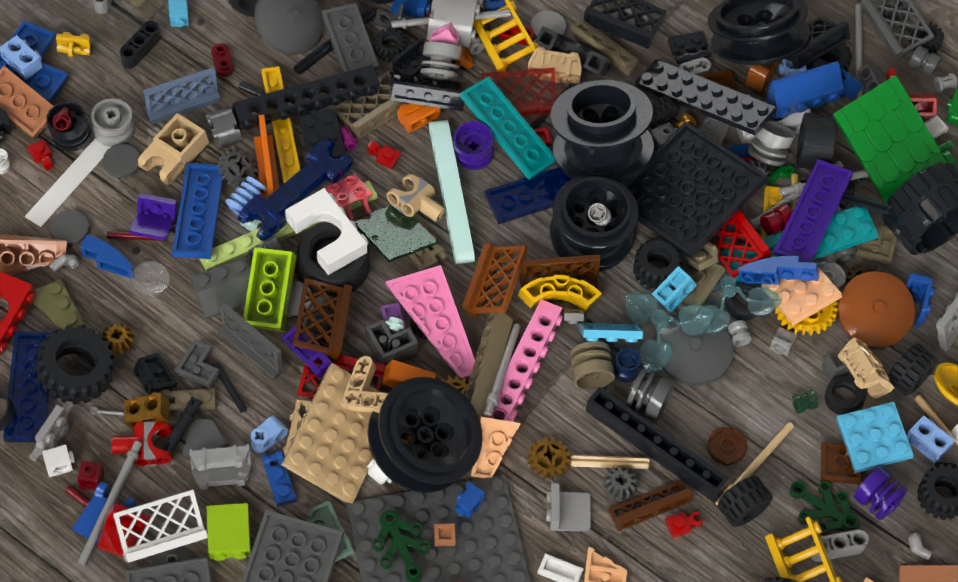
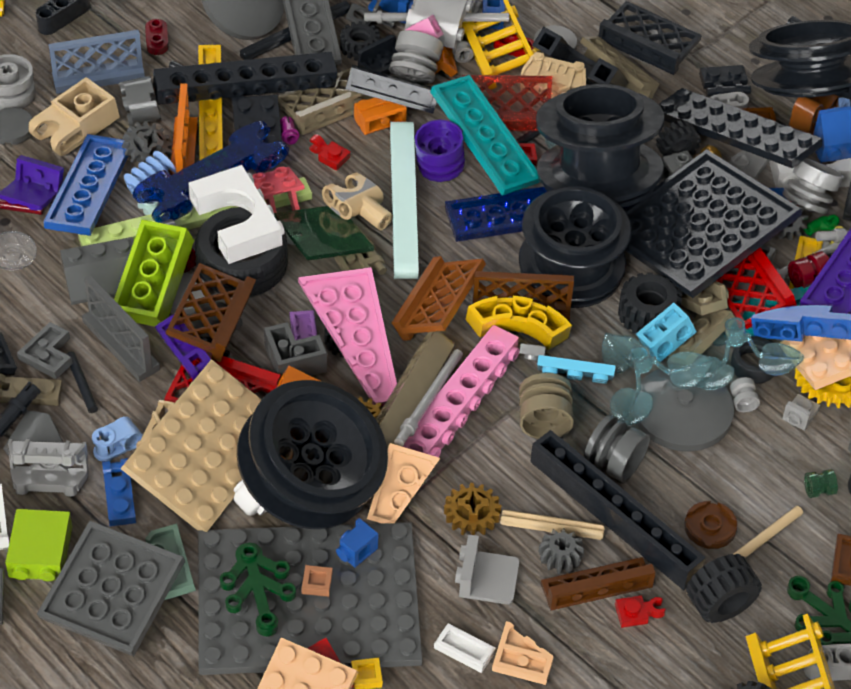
camera: 10 degrees right, 10 degrees down
tan beam [343,356,388,413] -> none
light aqua plate [385,317,404,334] -> none
light grey wheel [588,203,611,226] -> none
dark blue wheel [614,348,641,383] -> none

